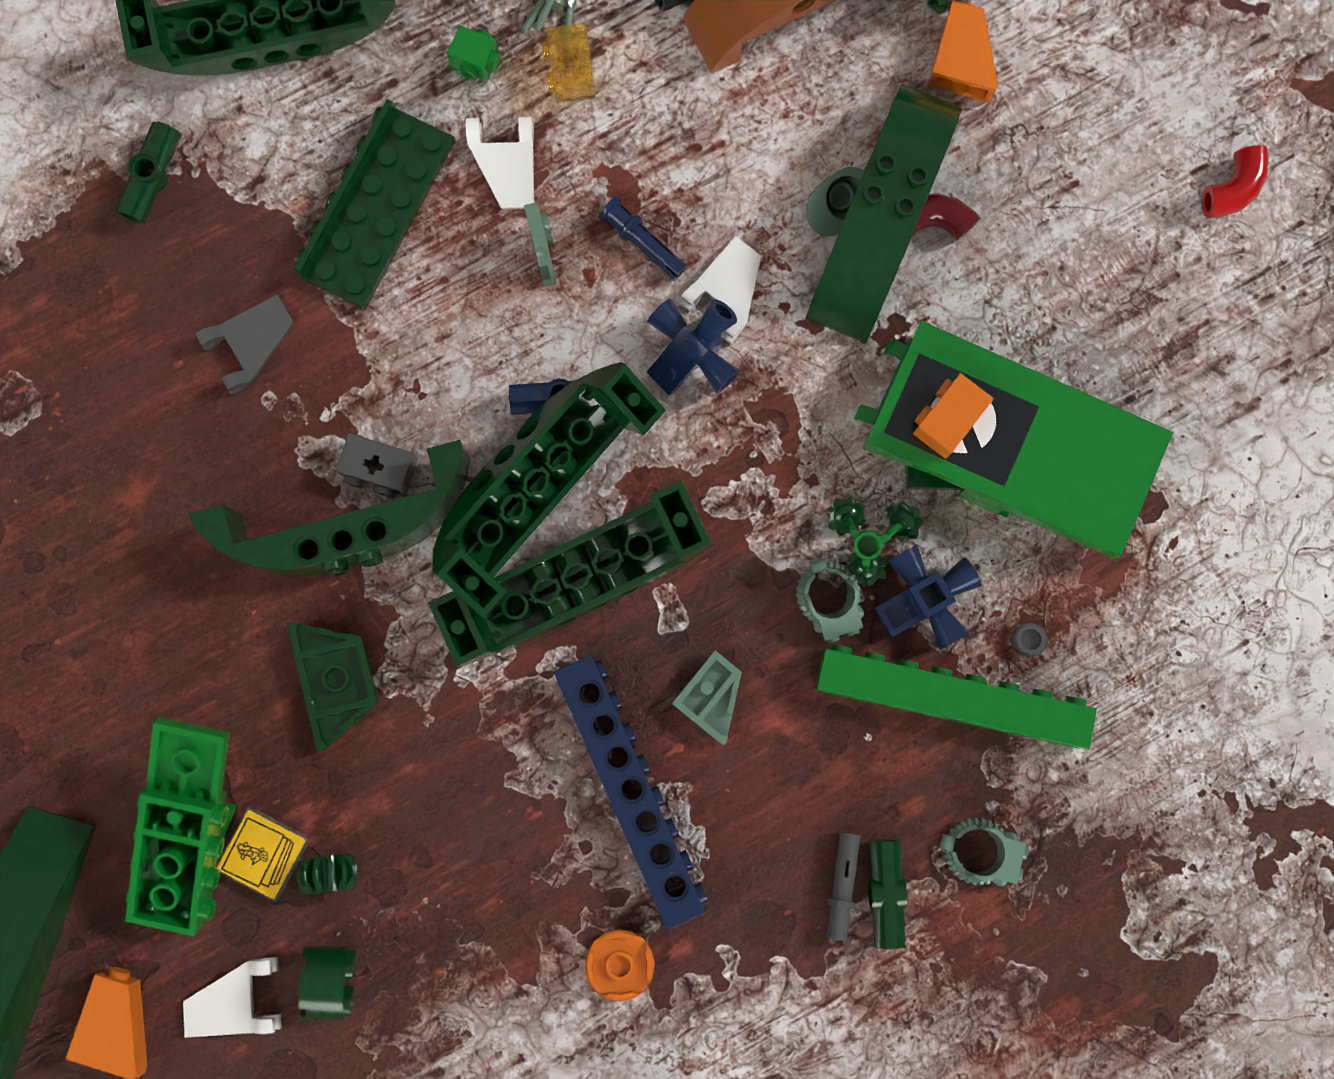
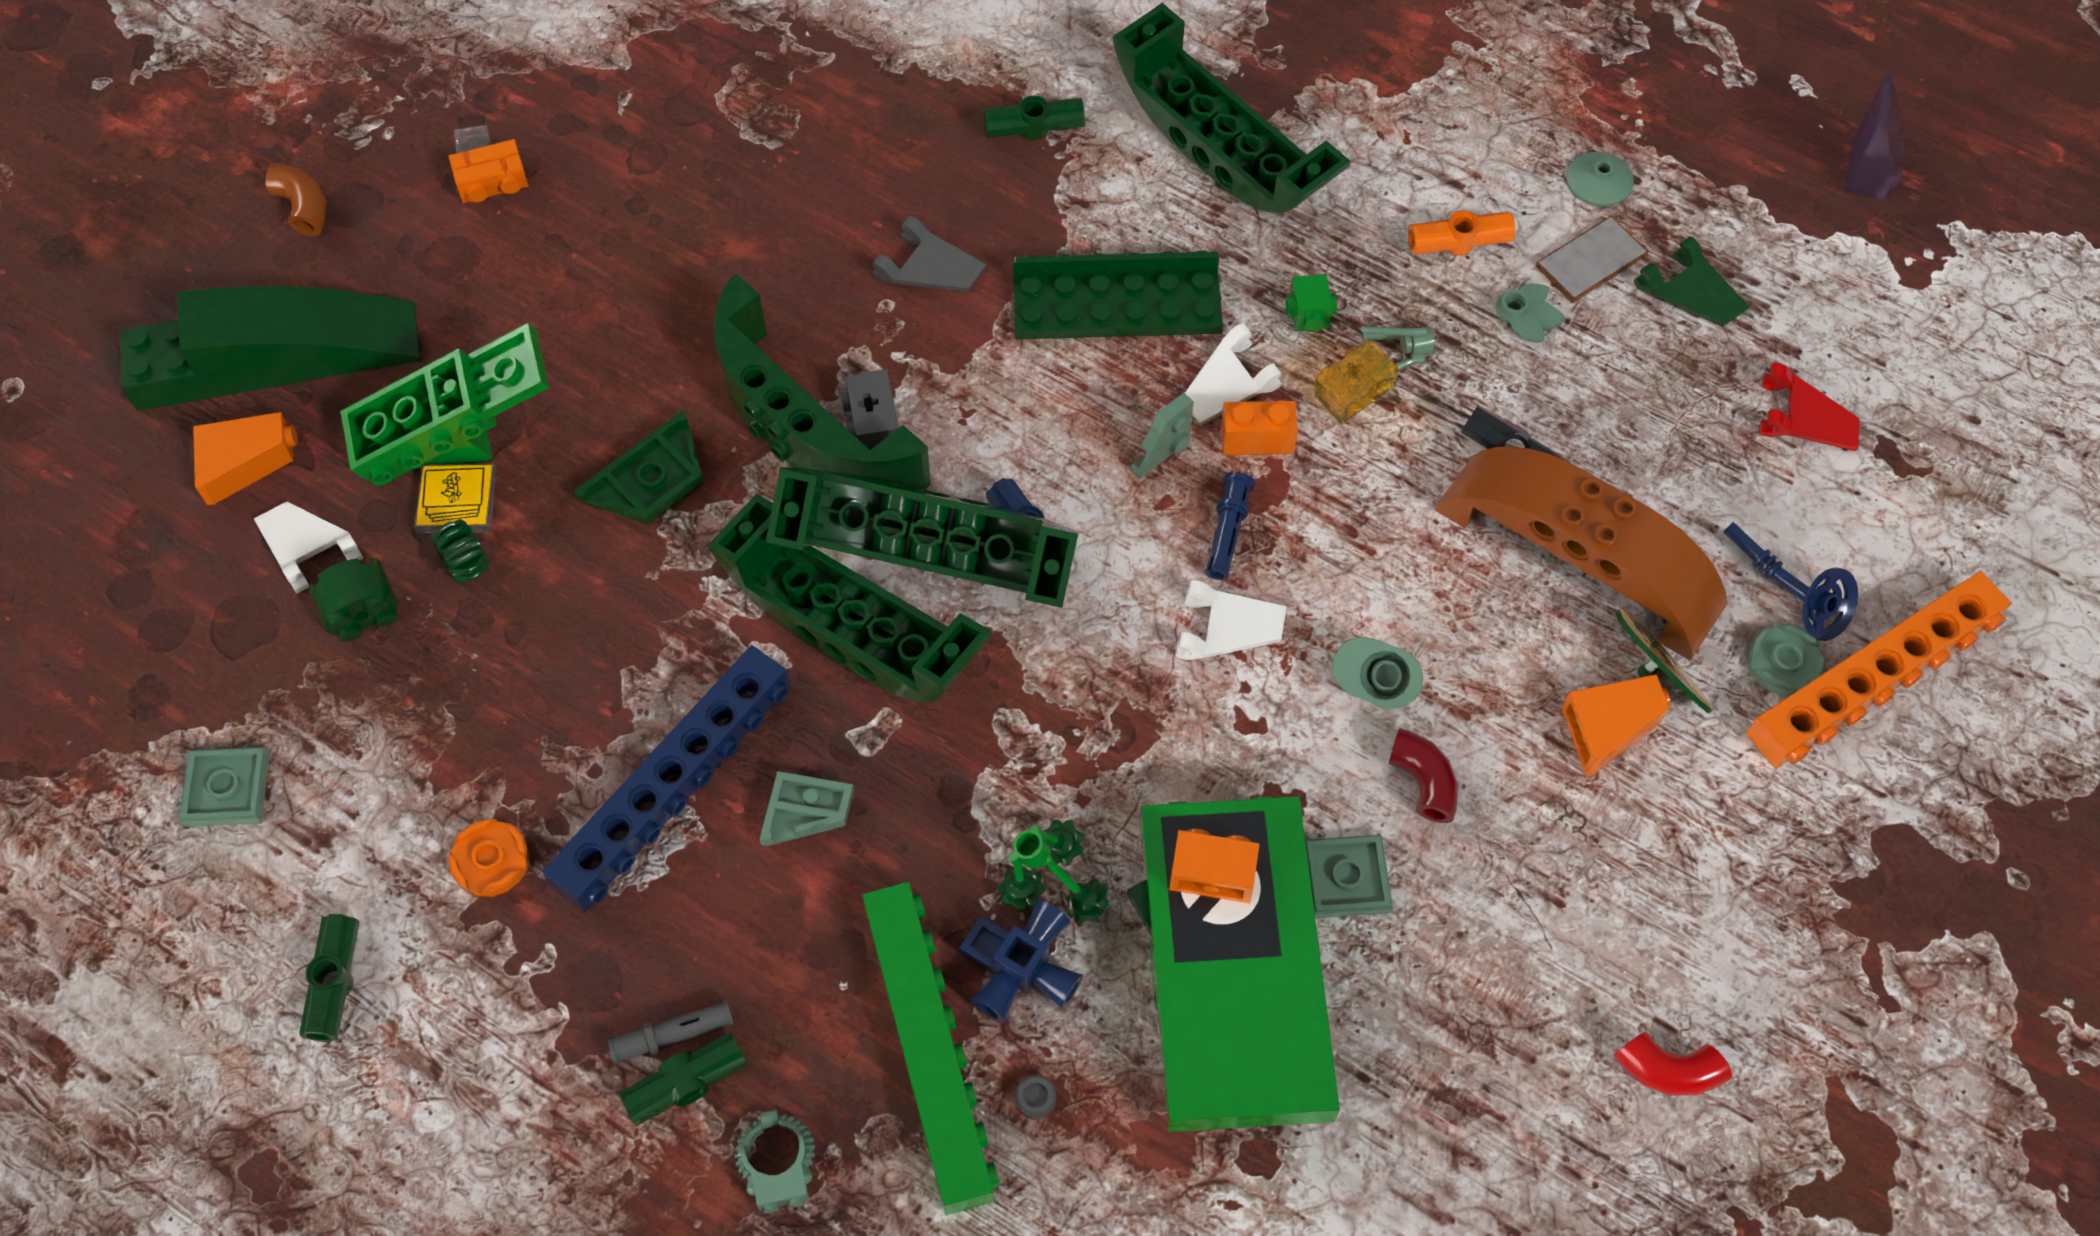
camera: 65 degrees right, 20 degrees down
dark blue brick [646,299,741,396] -> none
sand green piece [796,557,864,643] -> none
dark green slope [805,84,962,343] -> none
none -> orange brick [1221,401,1298,455]
none -> sand green tile [1305,834,1393,919]

